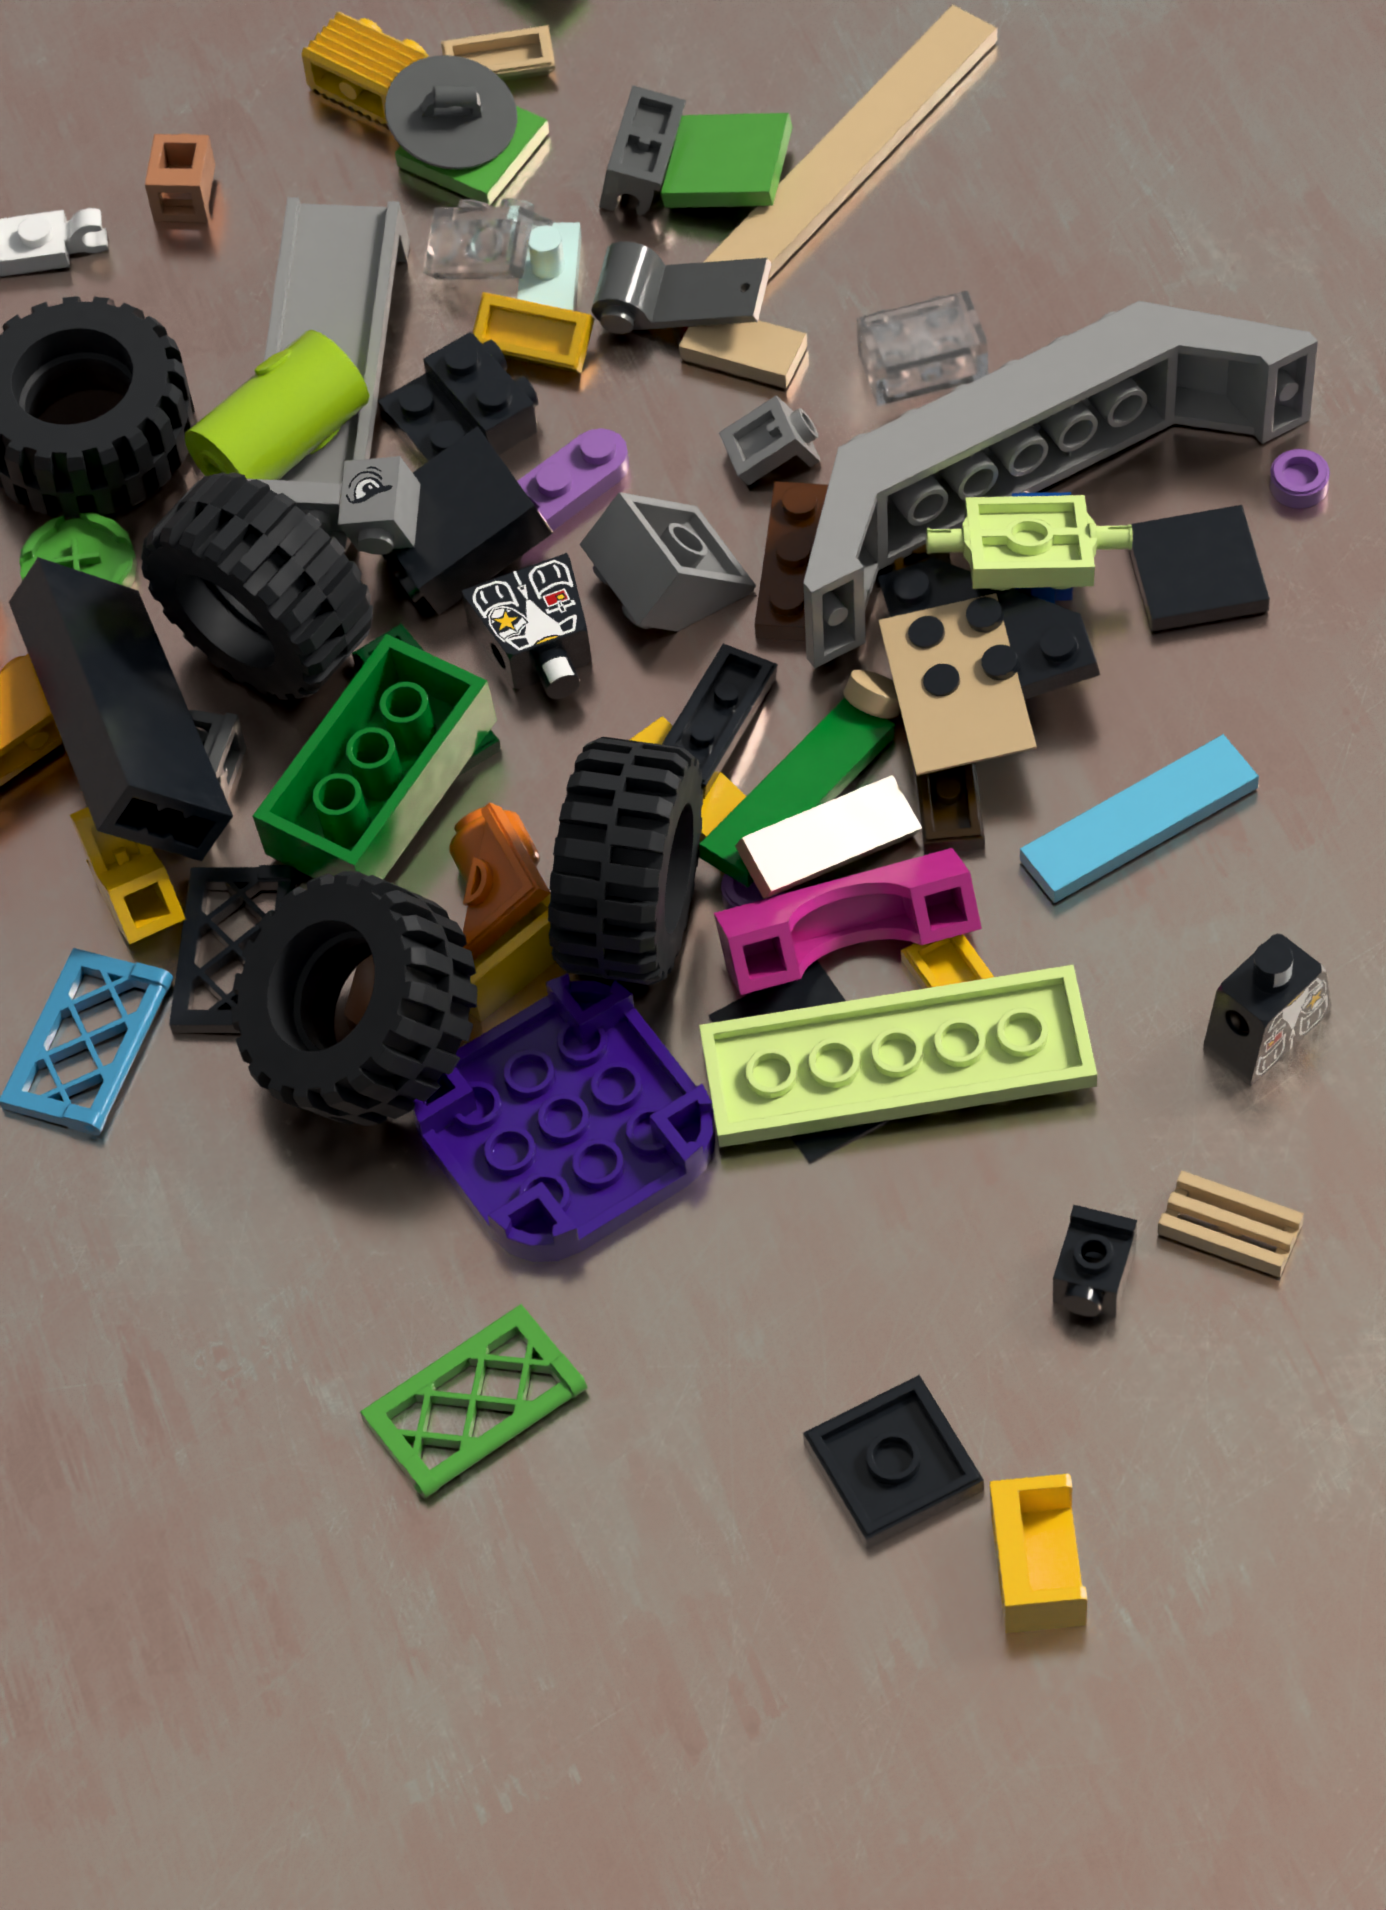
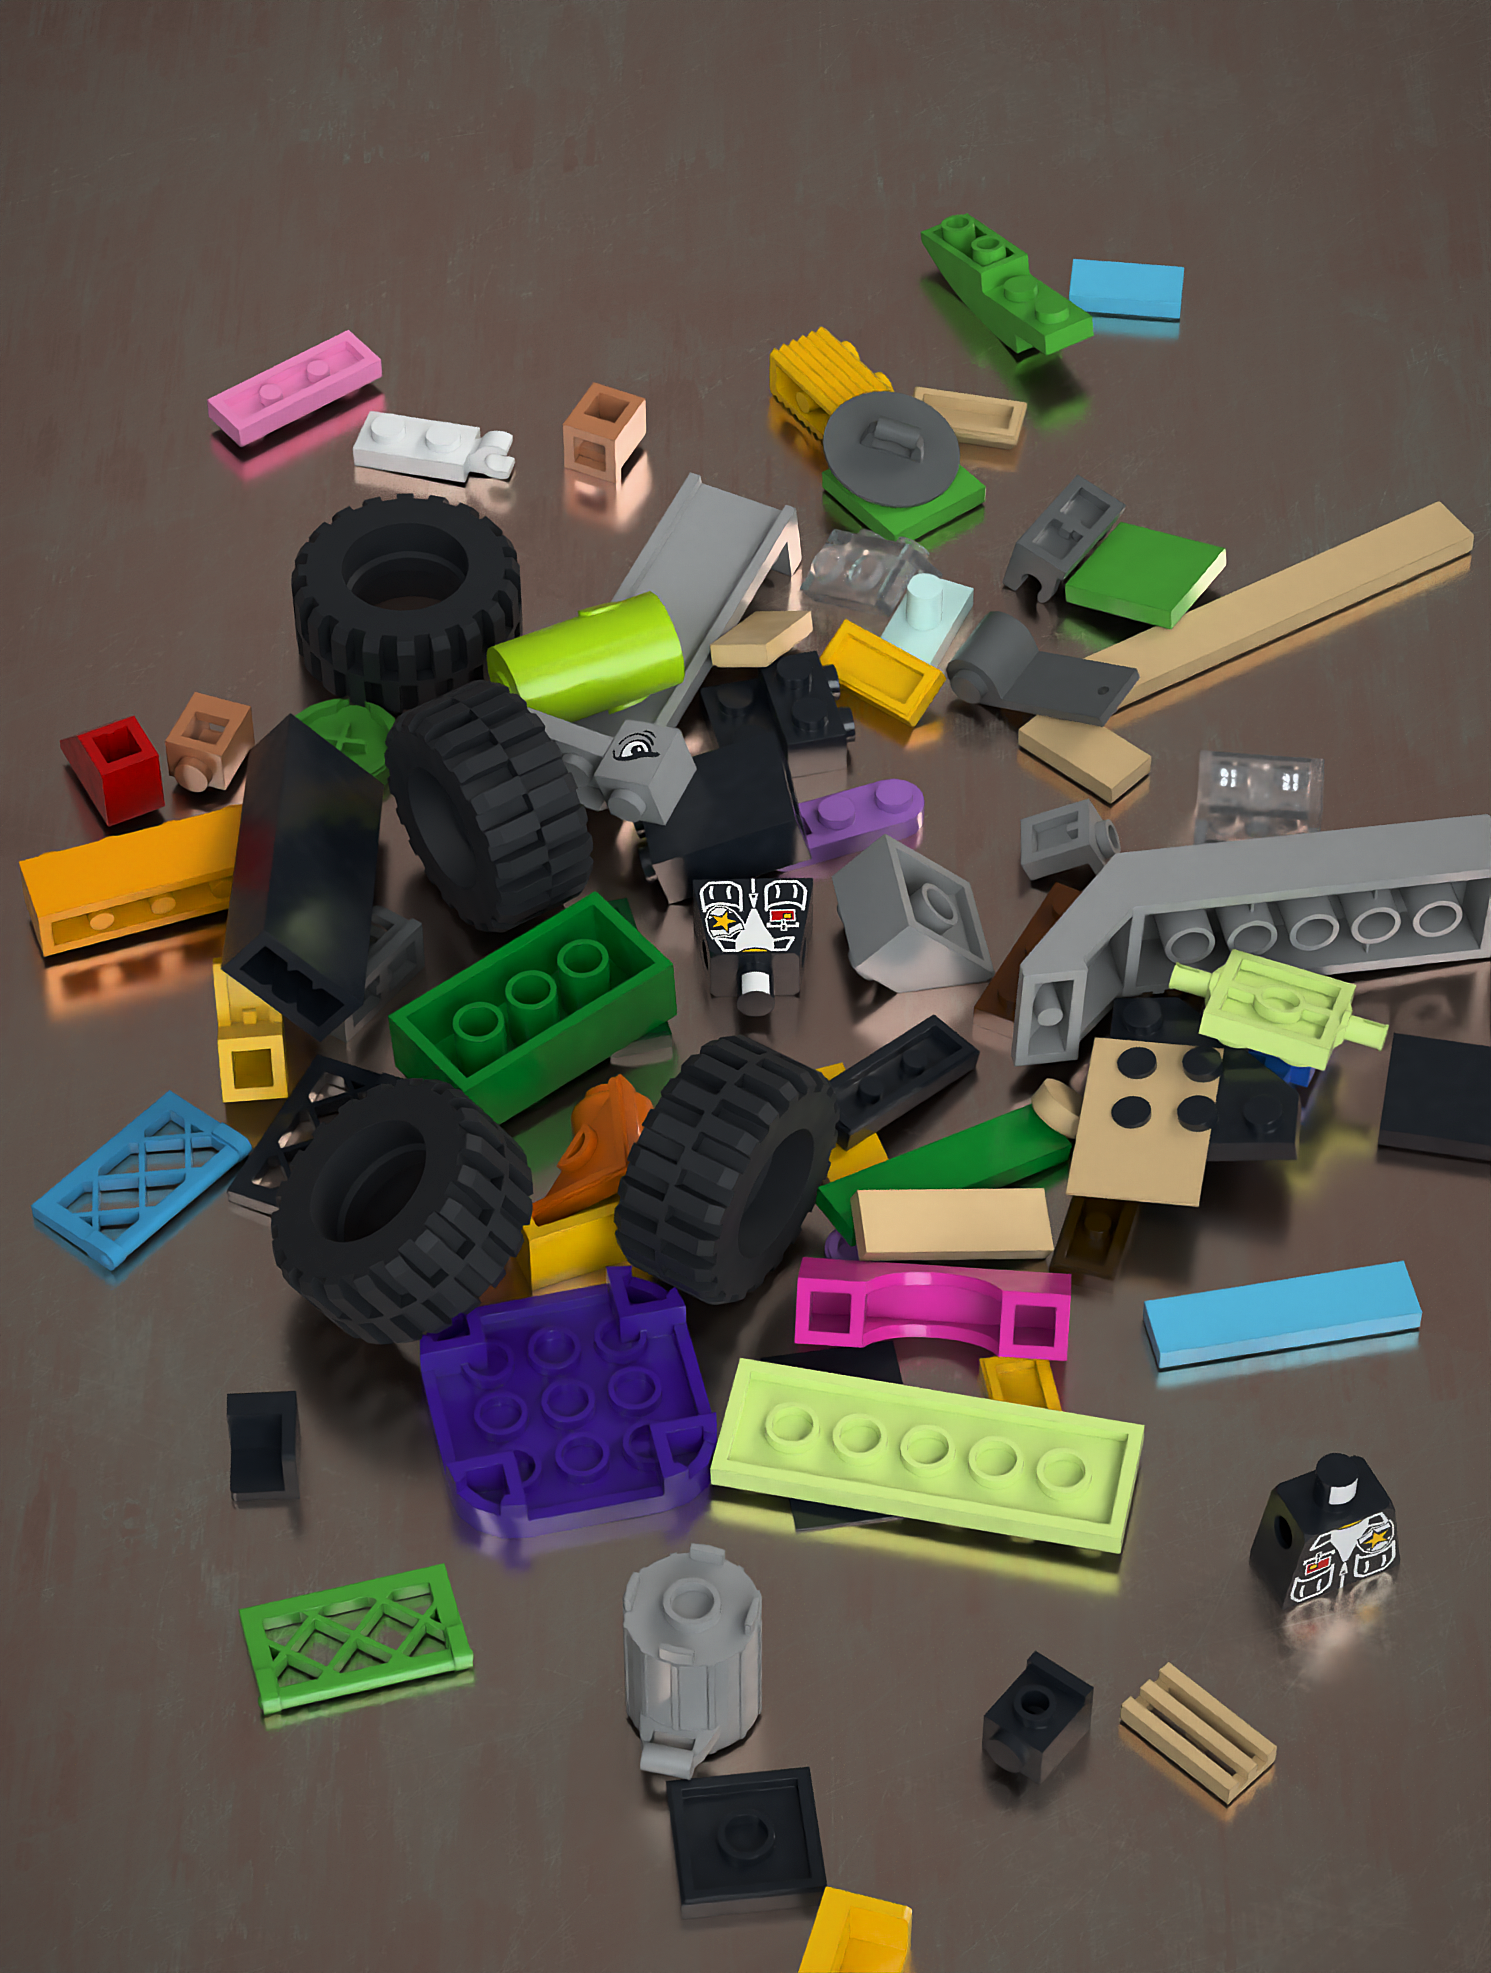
camera: 15 degrees right, 10 degrees down
none -> black panel [227,1391,301,1501]
none -> light grey container [623,1543,762,1780]
none -> tan tile [710,611,813,667]

